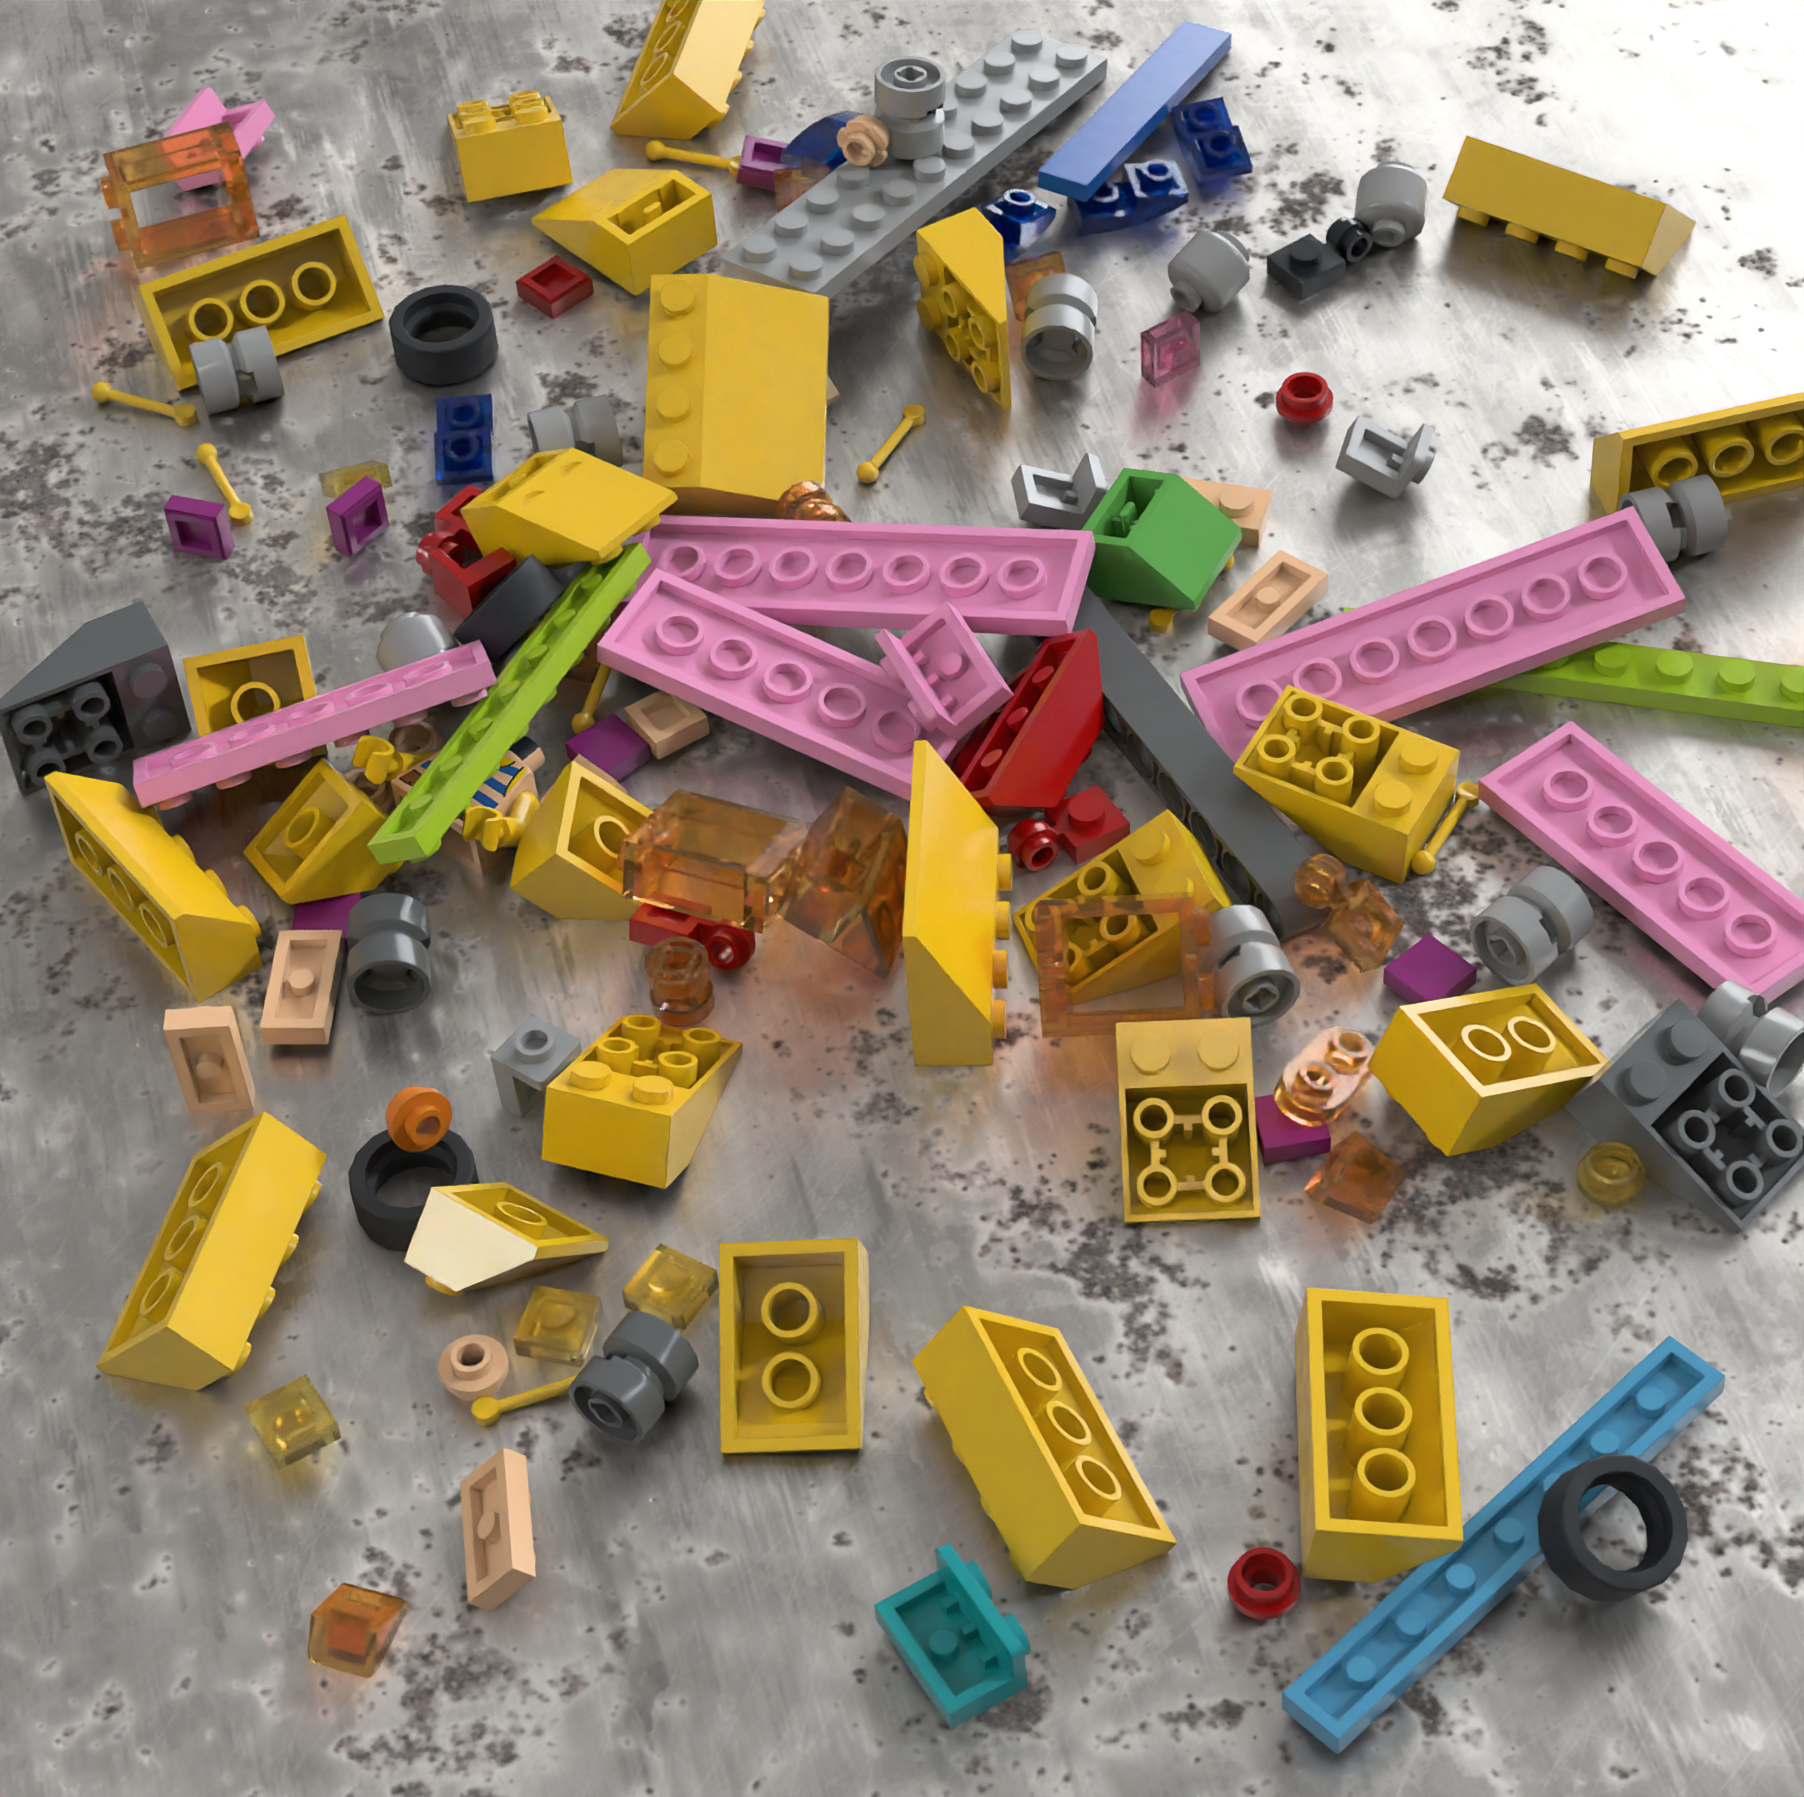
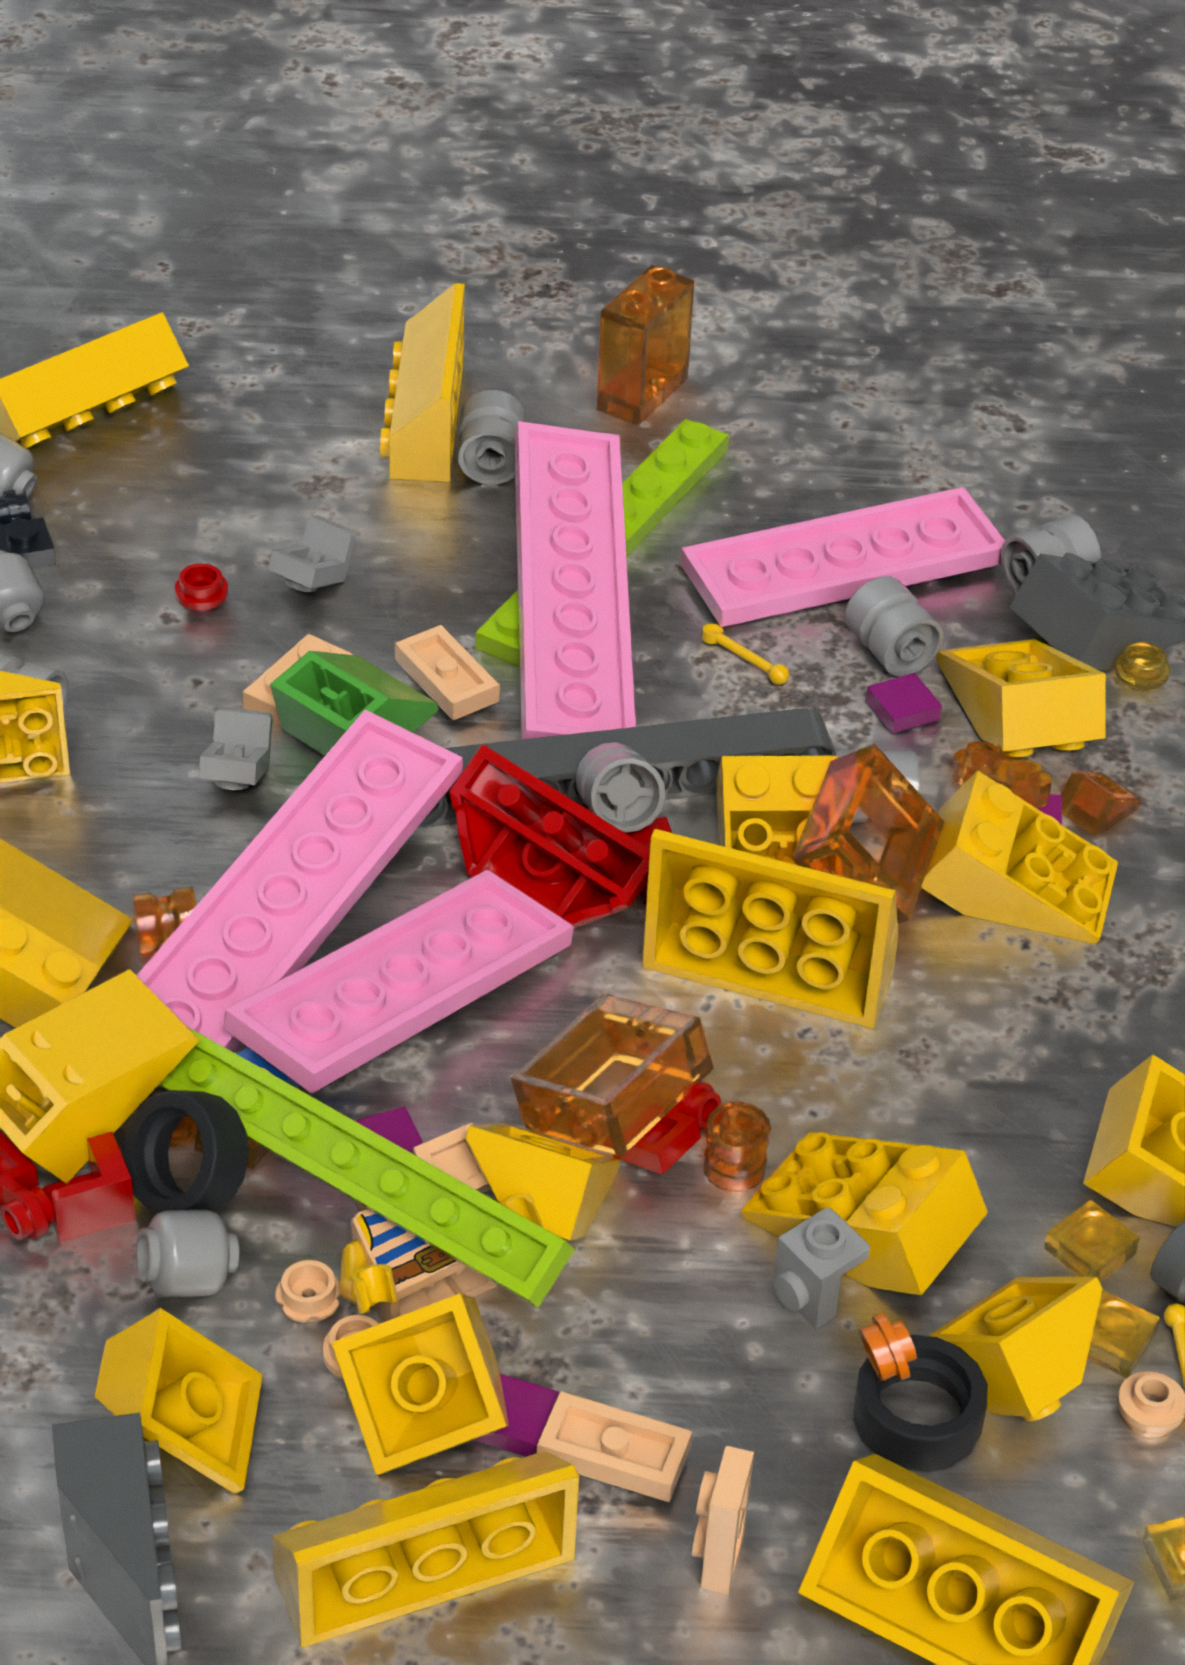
camera: 80 degrees left, 5 degrees down
bright pink plate [133,639,498,810] -> none
dark grey wheel [347,892,431,1015] -> none
light nougat plate [624,690,710,760] -> none
clear orange slope [775,786,908,980] -> none
yellow hinge [856,403,925,484] -> none
bright pink bracket [874,601,1014,742] -> none
clear pink plate [1140,310,1200,388] -> none
yellow slope [1233,685,1460,885] -> none
clear orange plate [1294,854,1405,973] -> none
none -> light grey wheel [575,742,665,832]

